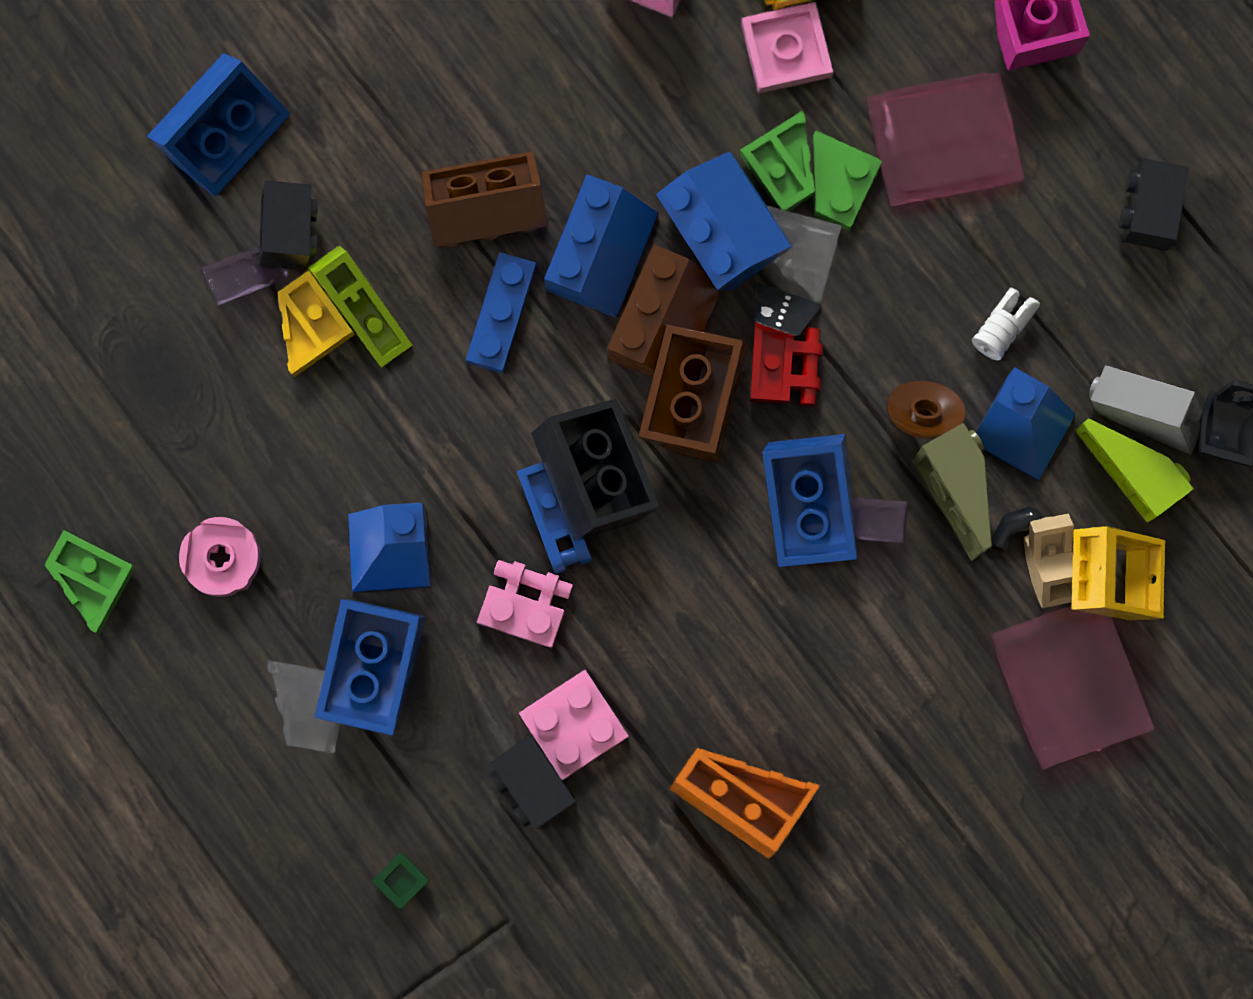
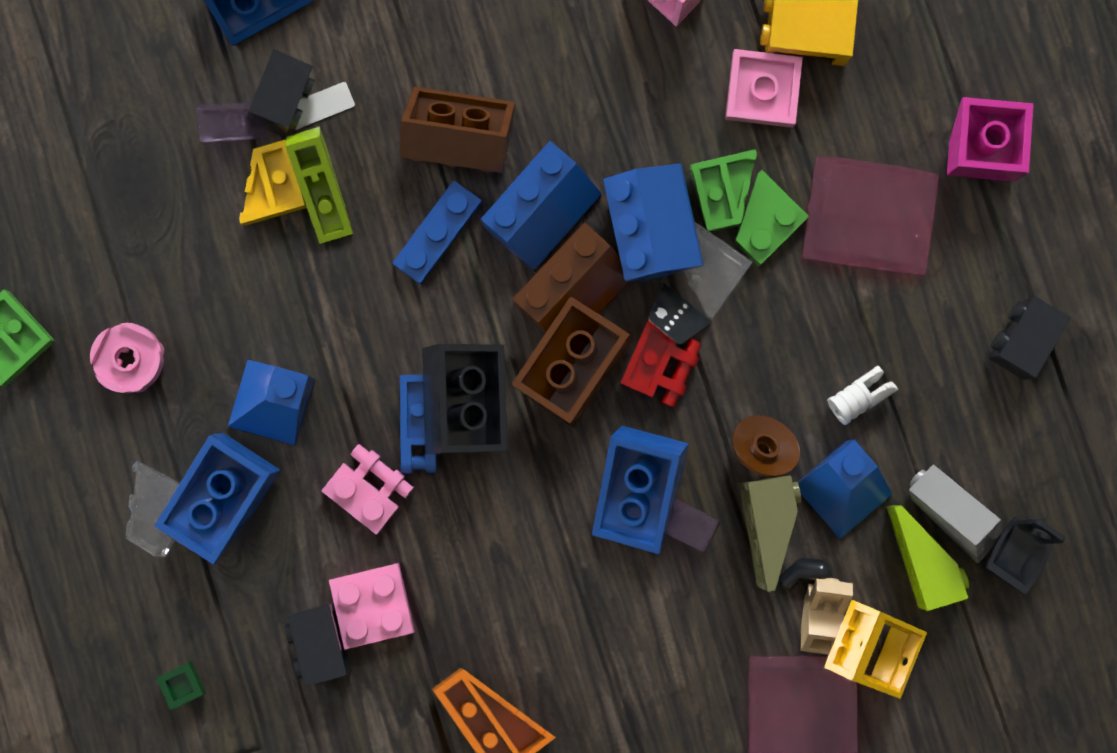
camera: 15 degrees right, 5 degrees up
none -> white sticker [296,82,355,130]

